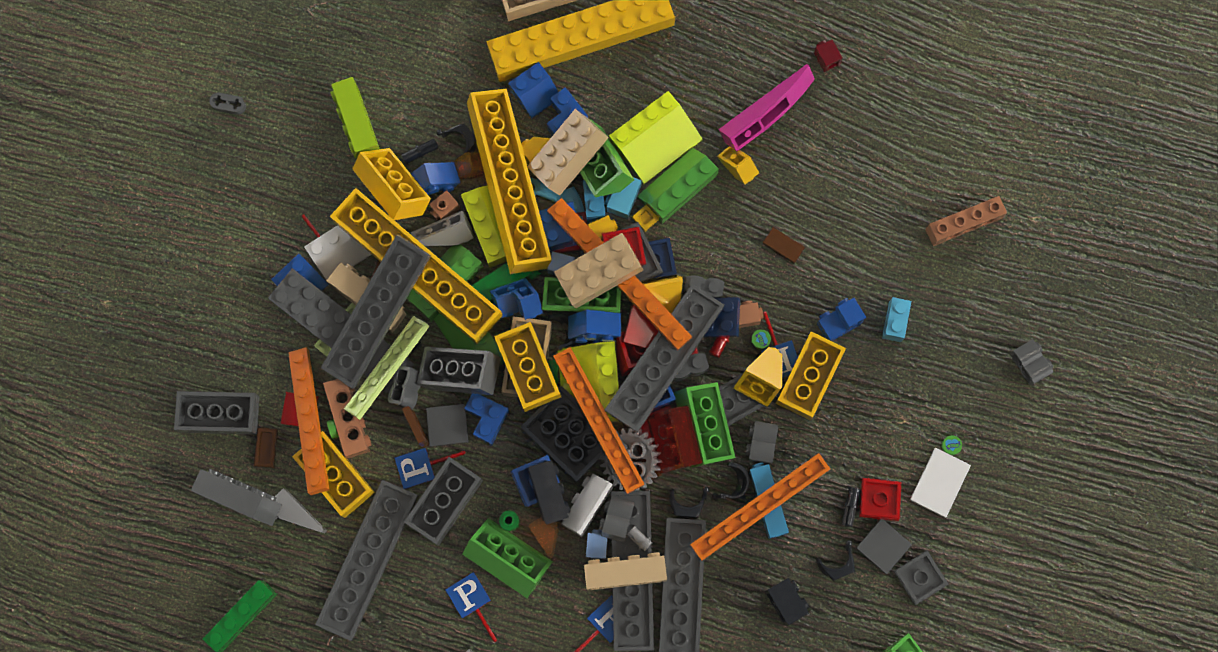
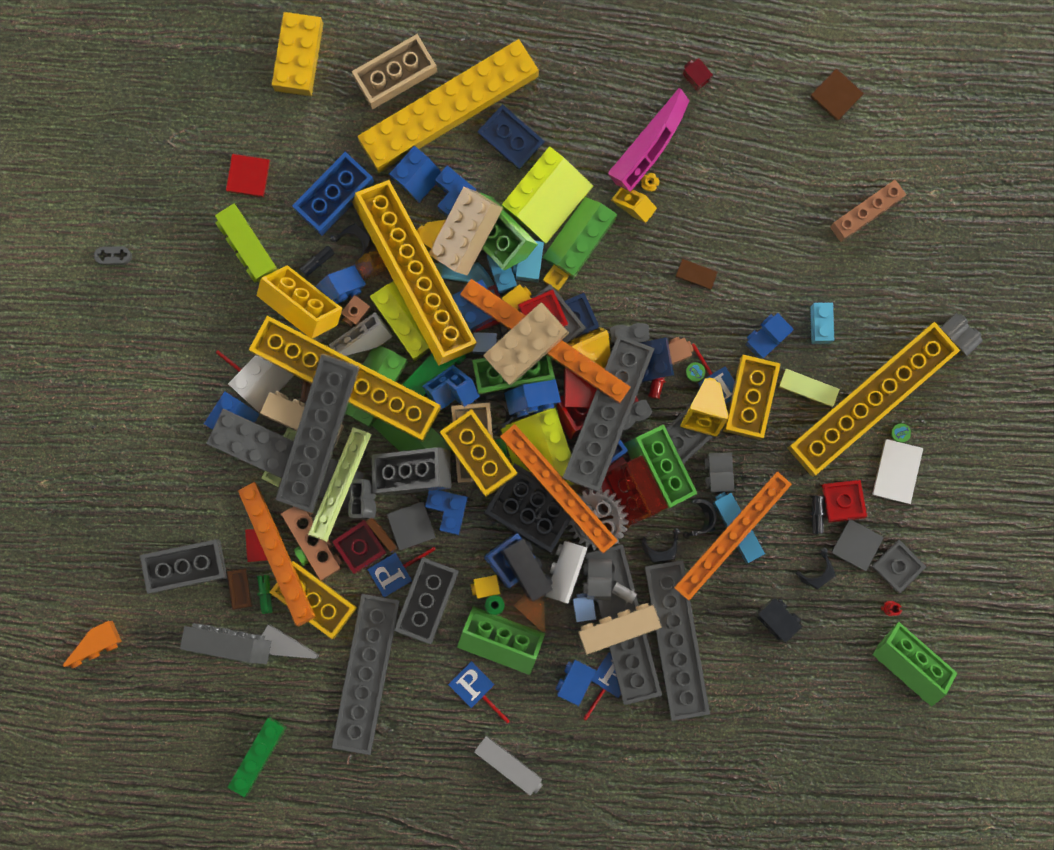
camera: 20 degrees left, 5 degrees up
none -> orange slope [63,621,122,669]
none -> red tile [226,154,270,198]
none -> green axle [257,575,273,614]
none -> blue brick [292,152,374,236]
none -> dark red brick [332,520,387,575]
none -> yellow brick [471,575,500,599]
none -> dark blue plate [477,104,545,170]
none -> blue brick [555,659,596,706]
none -> yellow plate [641,173,659,191]
none -> yellowish green tile [779,369,840,407]
none -> yellow brick [787,322,960,477]
none -> reddish brown tile [810,68,864,122]
none -> red axle [881,601,902,616]

